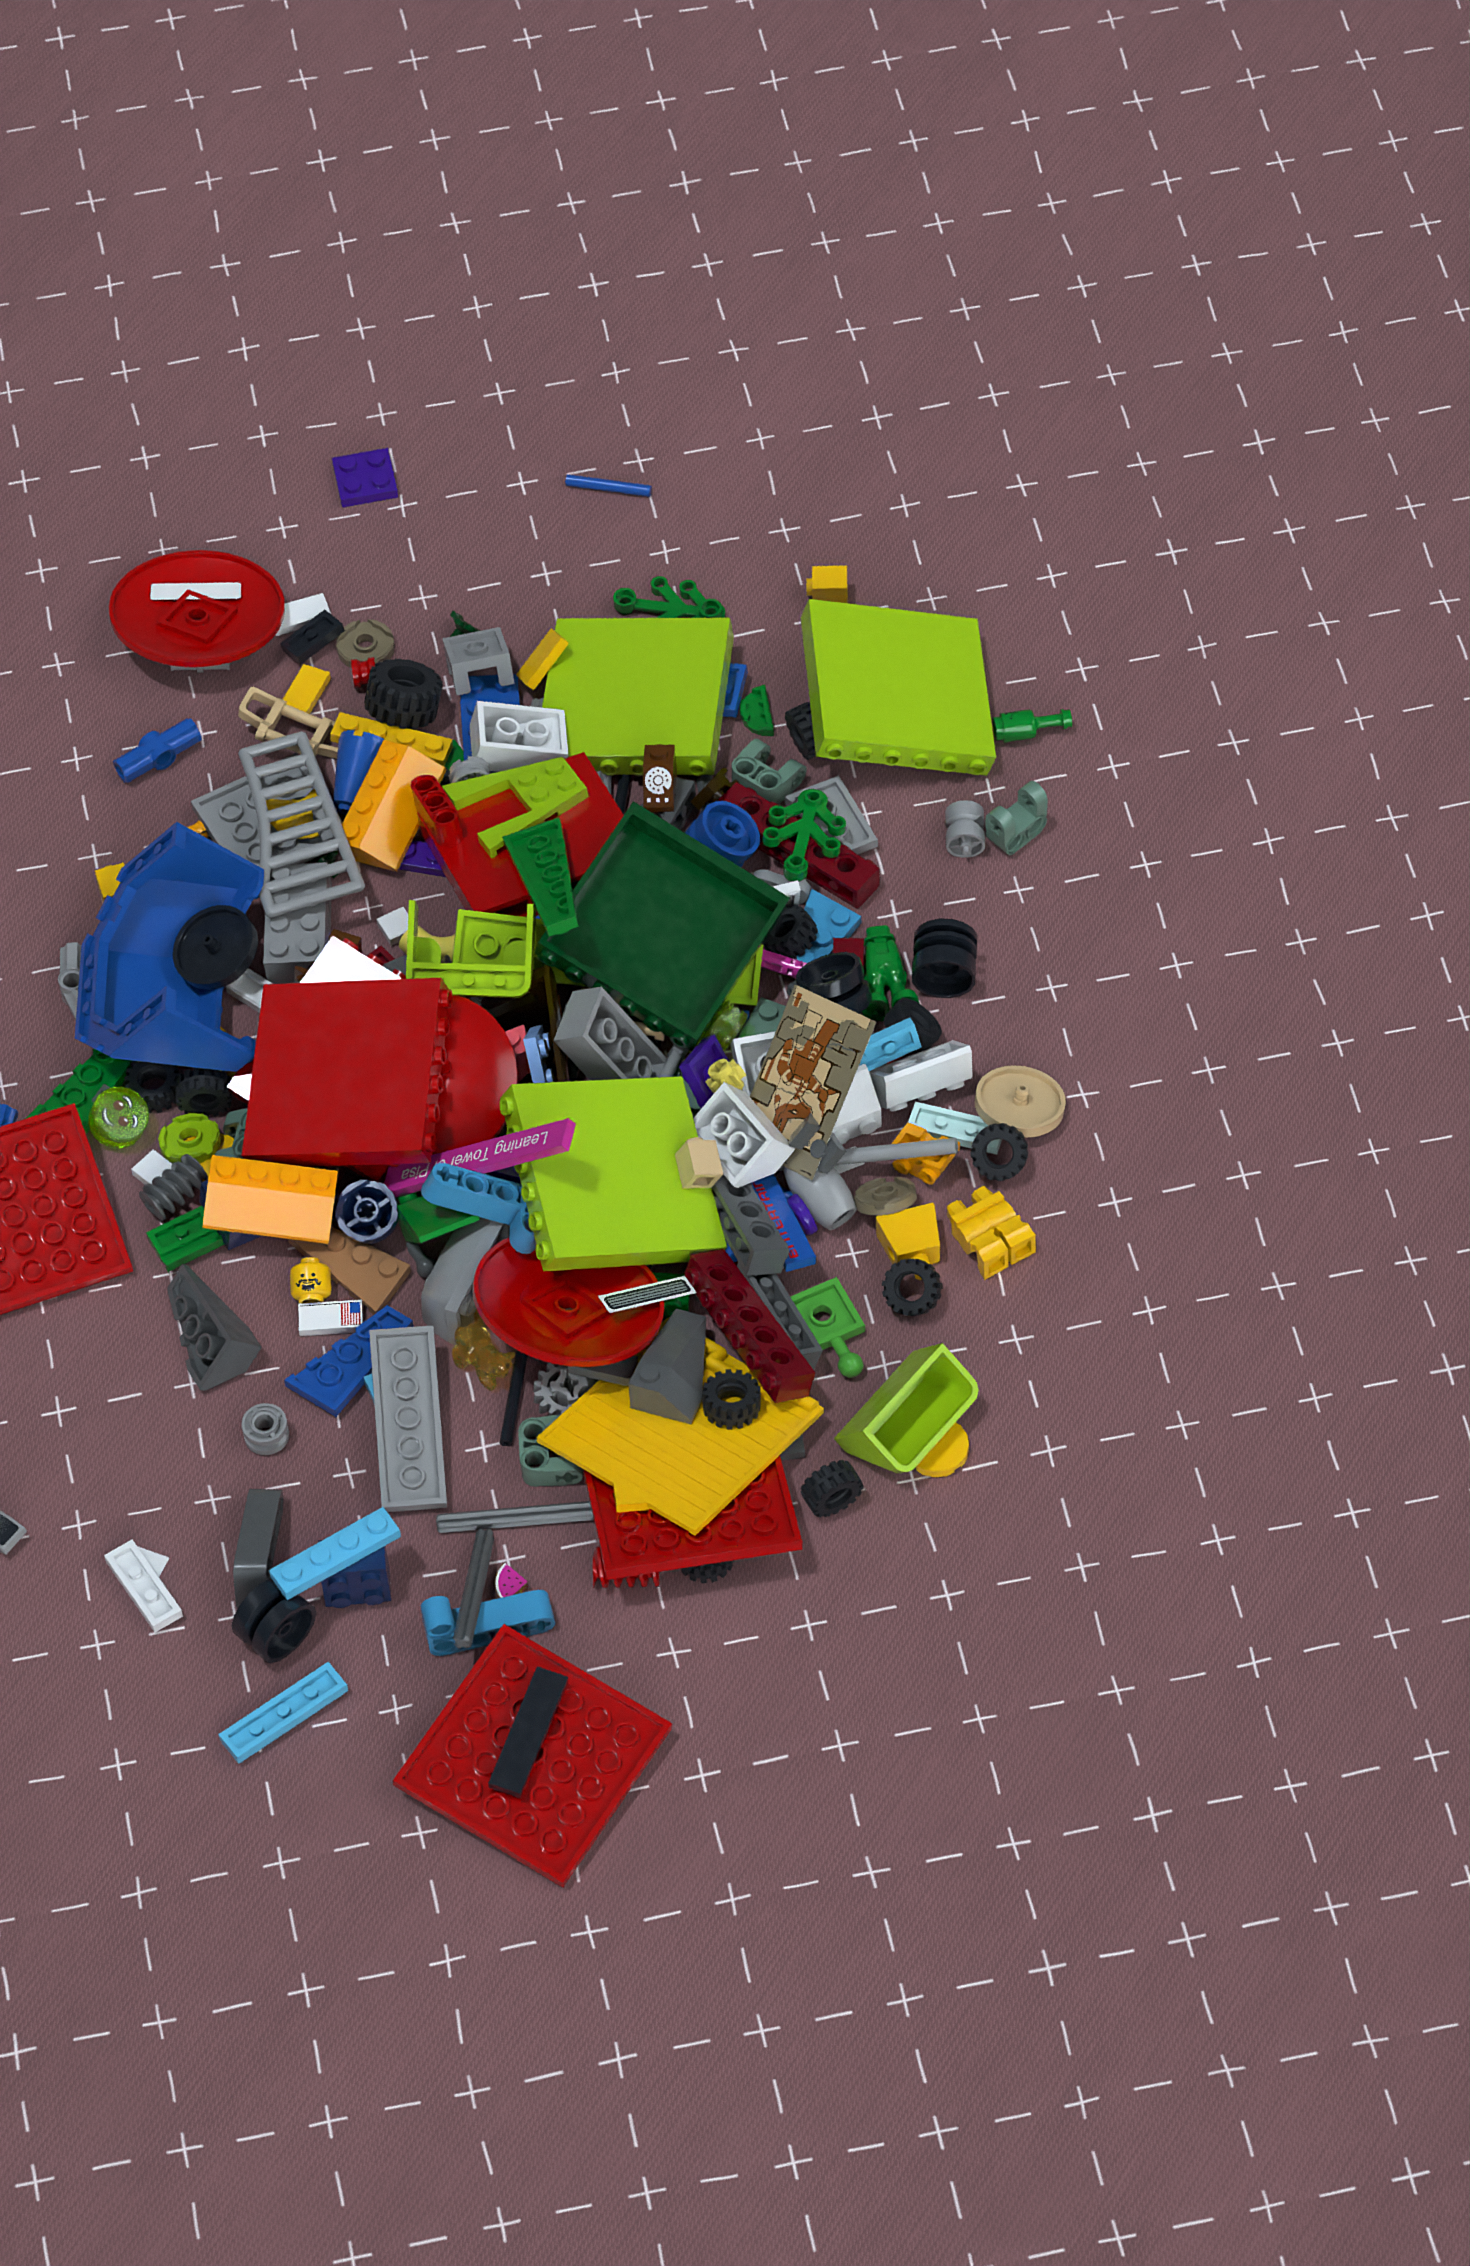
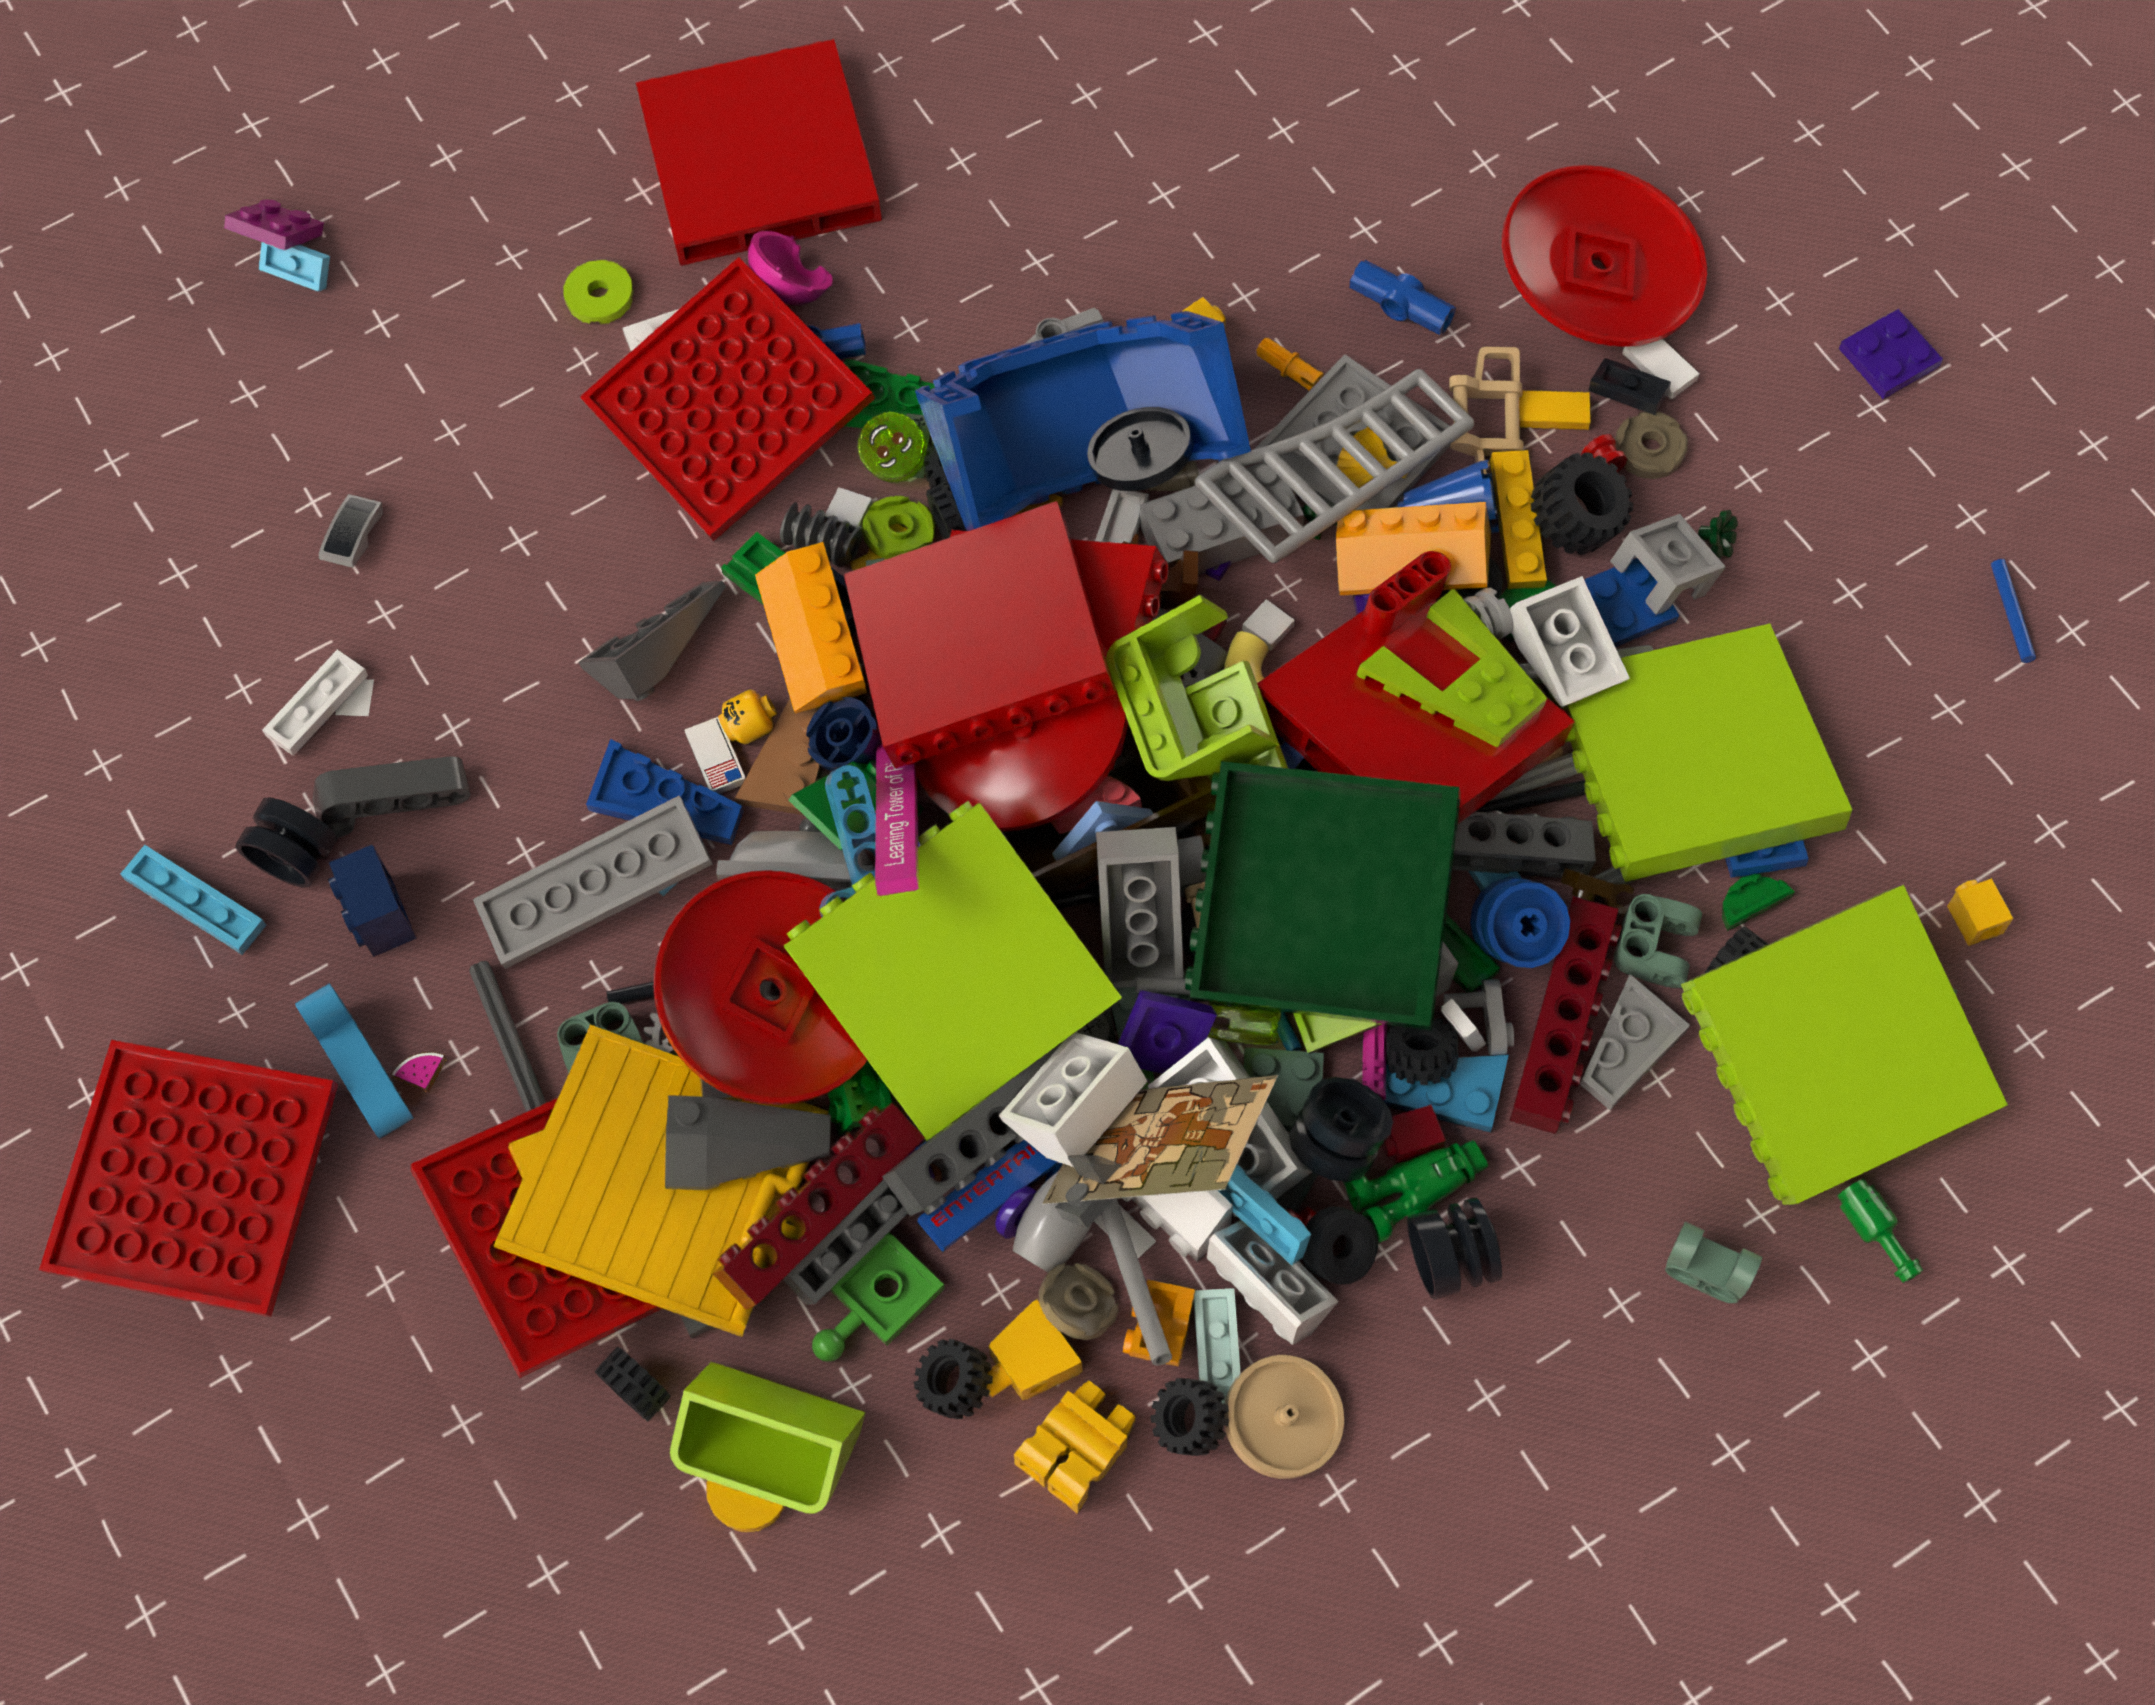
camera: 70 degrees right, 10 degrees up
white sticker [151,583,241,600] -> none
light grey wheel [242,1403,289,1455] -> none
medium azure plate [269,1507,401,1600] -> none
dark grey axle [453,1529,494,1649] -> none
black tile [488,1666,568,1798] -> none
green wing [502,817,579,937] -> none
yellow tile [516,628,568,690] -> none
sticker [598,1276,697,1313] -> none
green plant [613,576,726,618] -> none
reddish brown slope [643,744,677,812] -> none
tan brick [675,1137,723,1189] -> none
black tyre [702,1369,761,1429] -> none
light yellow gear [705,1059,746,1093] -> none
green plant [763,789,846,882] -> none
light grey wheel [945,800,985,857] -> none

